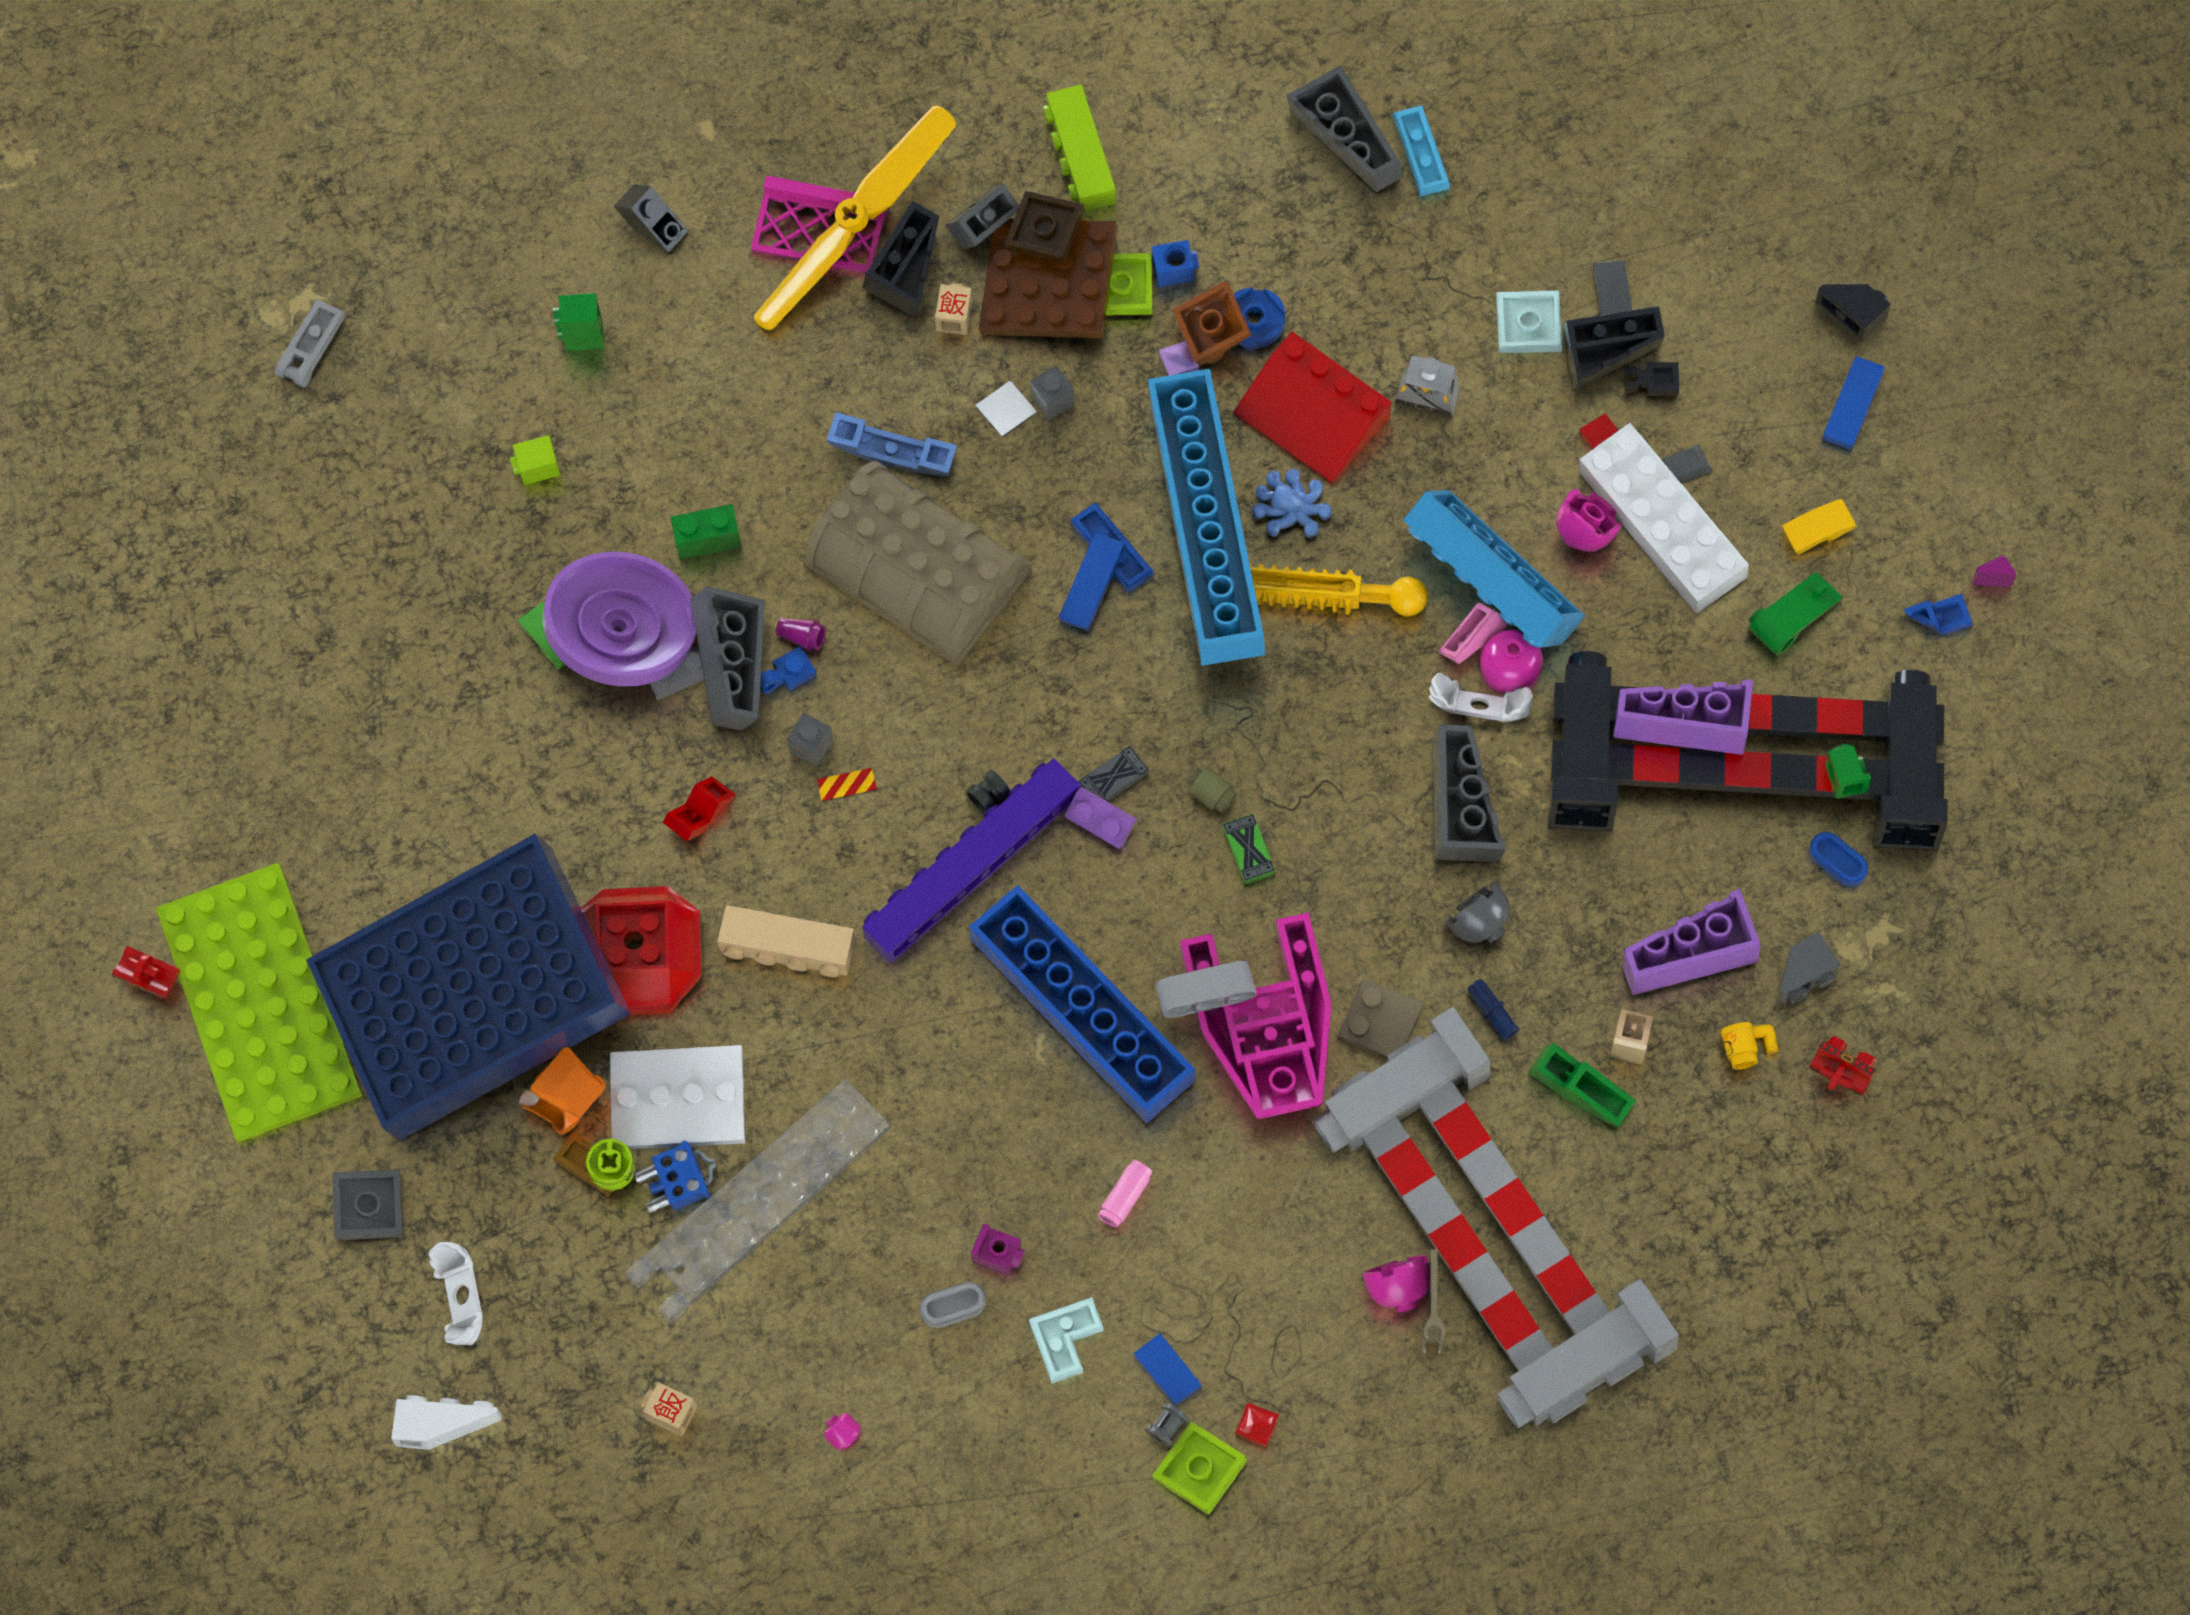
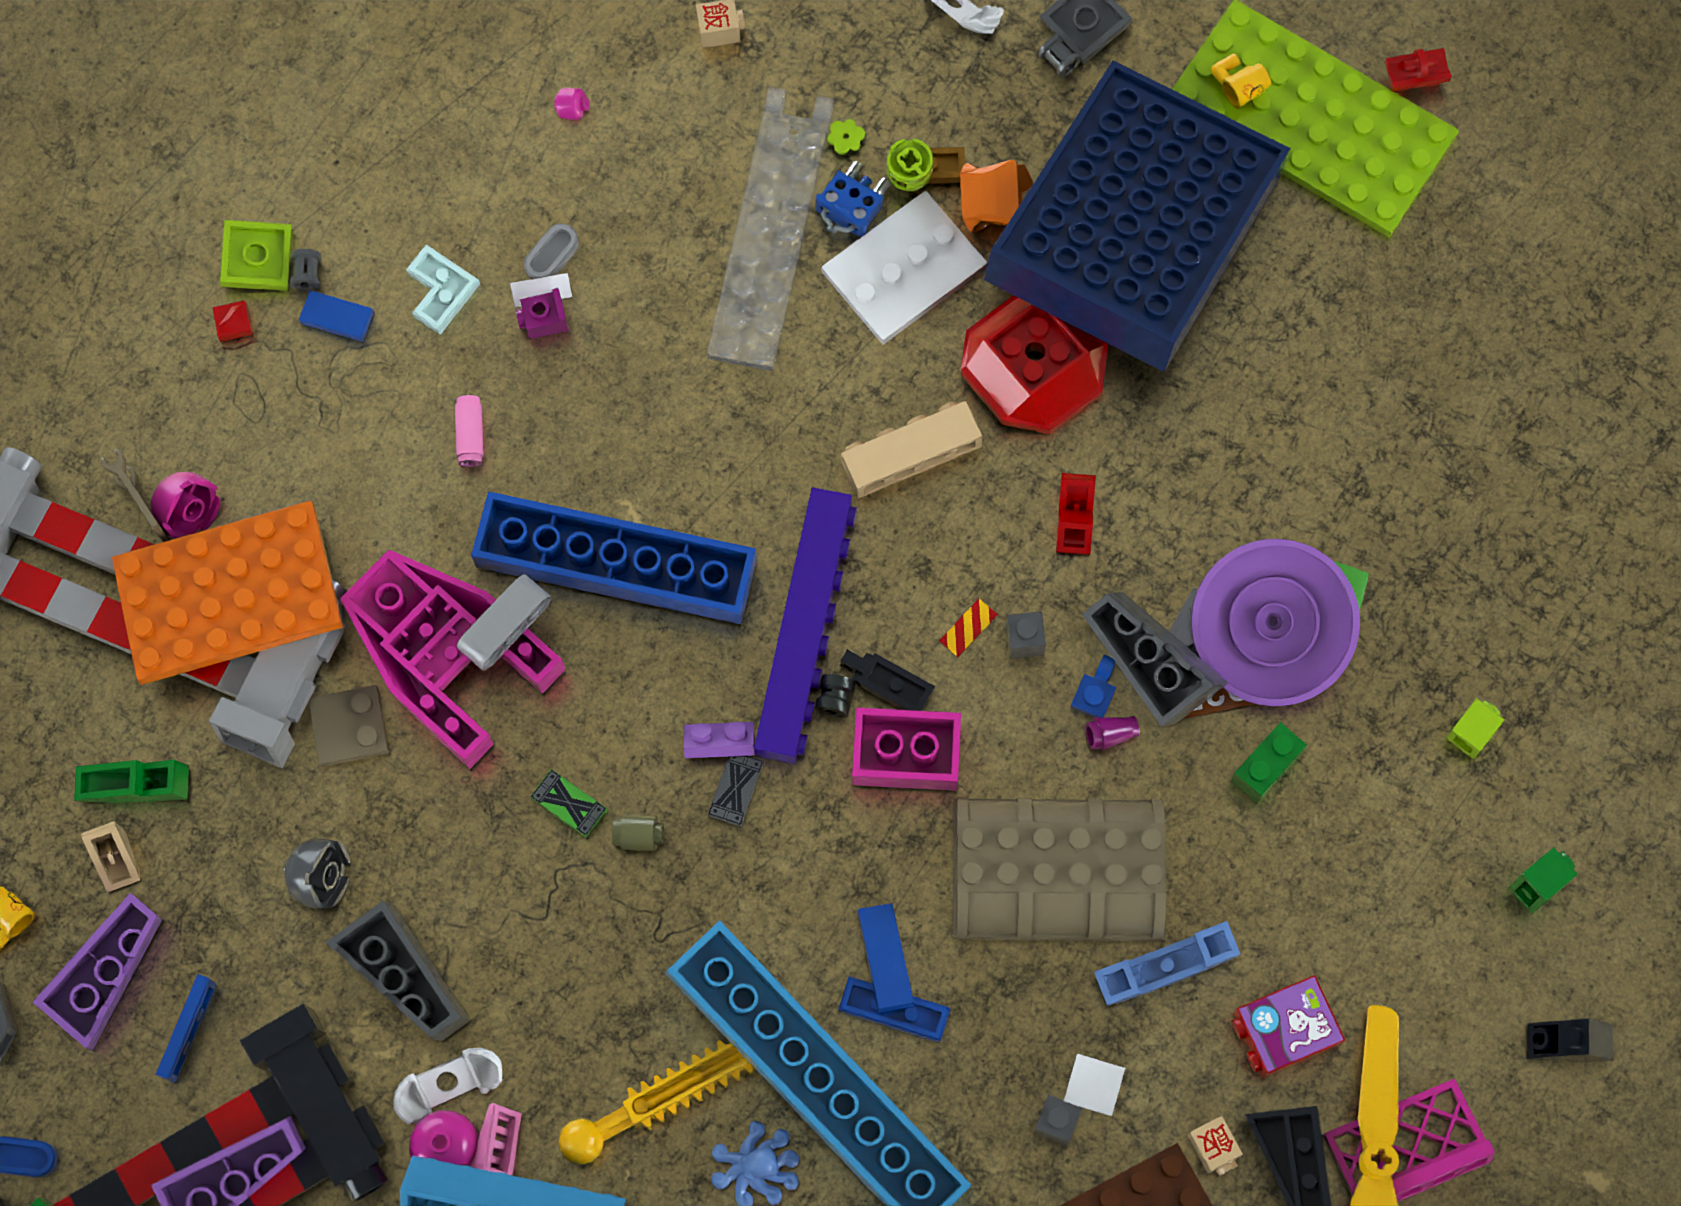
camera: 145 degrees right, 5 degrees up
dark blue axle [1467,979,1520,1041] -> none
none -> orange plate [112,500,343,685]
none -> blue tile [156,974,217,1083]
none -> white sticker [510,273,572,307]
none -> lime plant [827,119,865,155]
none -> black hinge [840,649,935,711]
none -> dark pink brick [852,708,961,791]
none -> dark grey bush [1038,34,1081,78]
none -> yellow piece [1211,53,1271,108]
none -> brick [1231,975,1346,1079]

